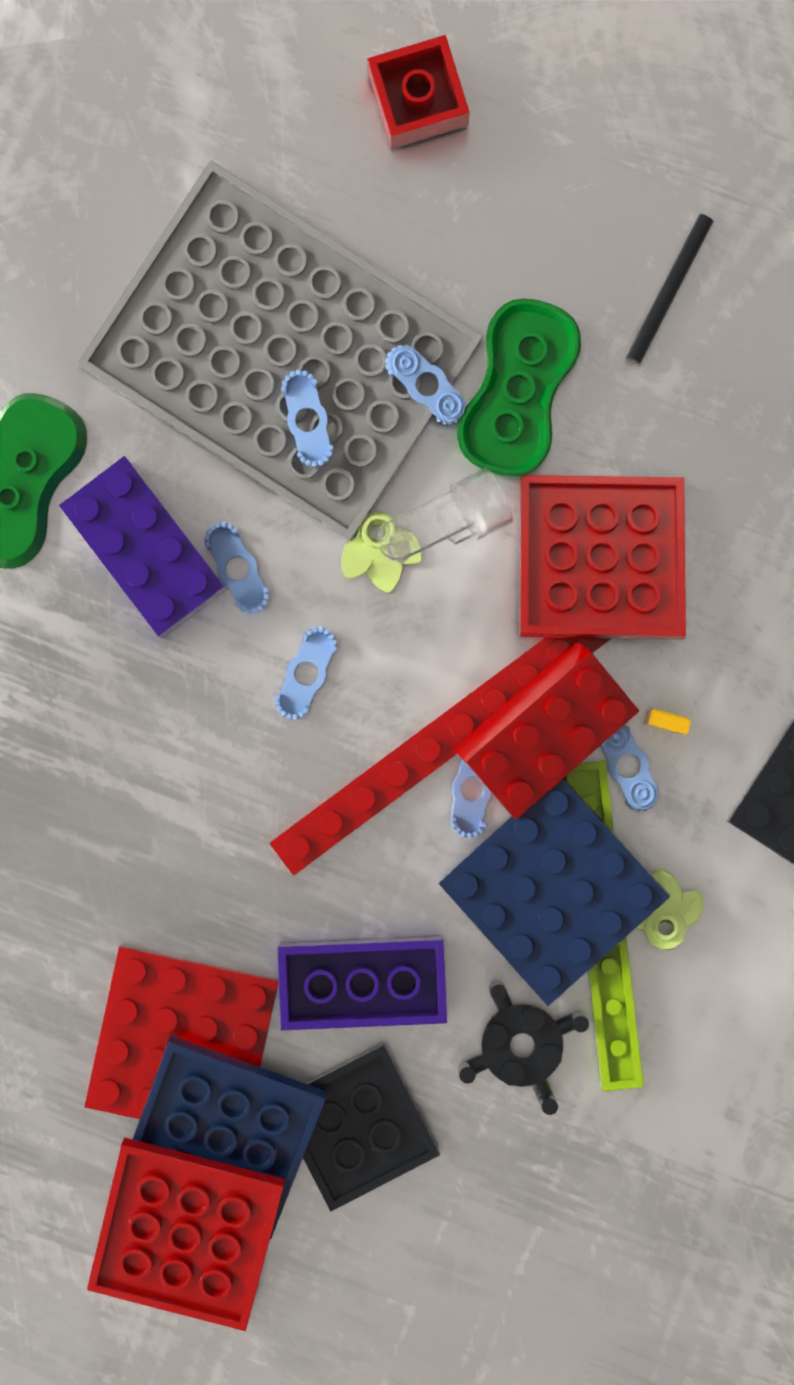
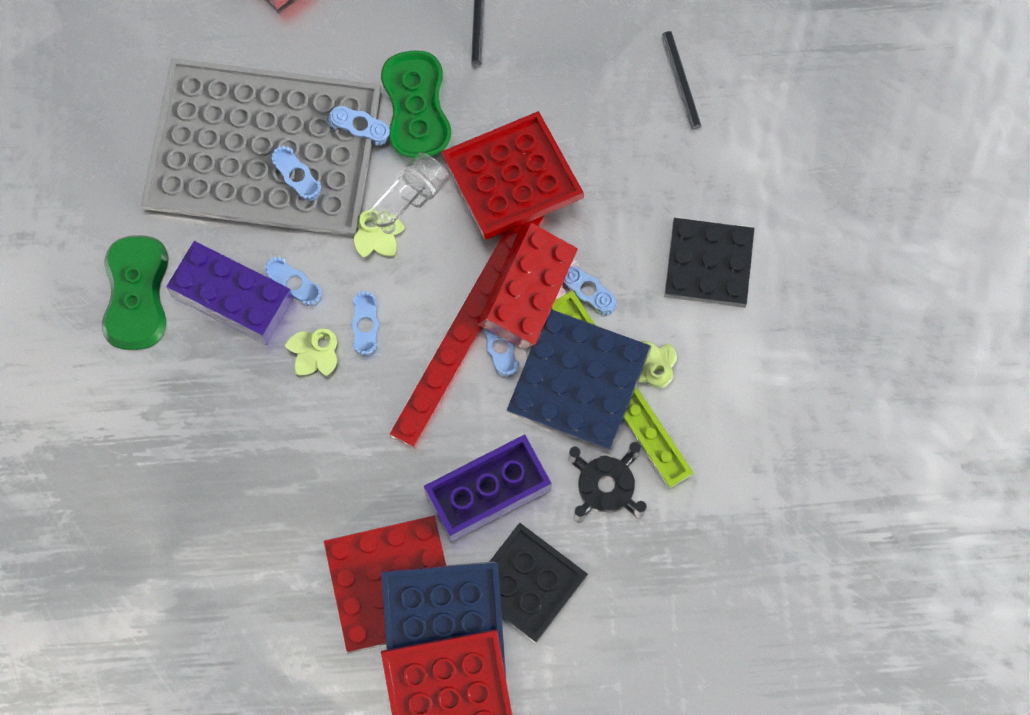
camera: 25 degrees left, 15 degrees down
yellow tile [644,709,691,735] -> none
none -> yellowish green plate [285,328,337,376]

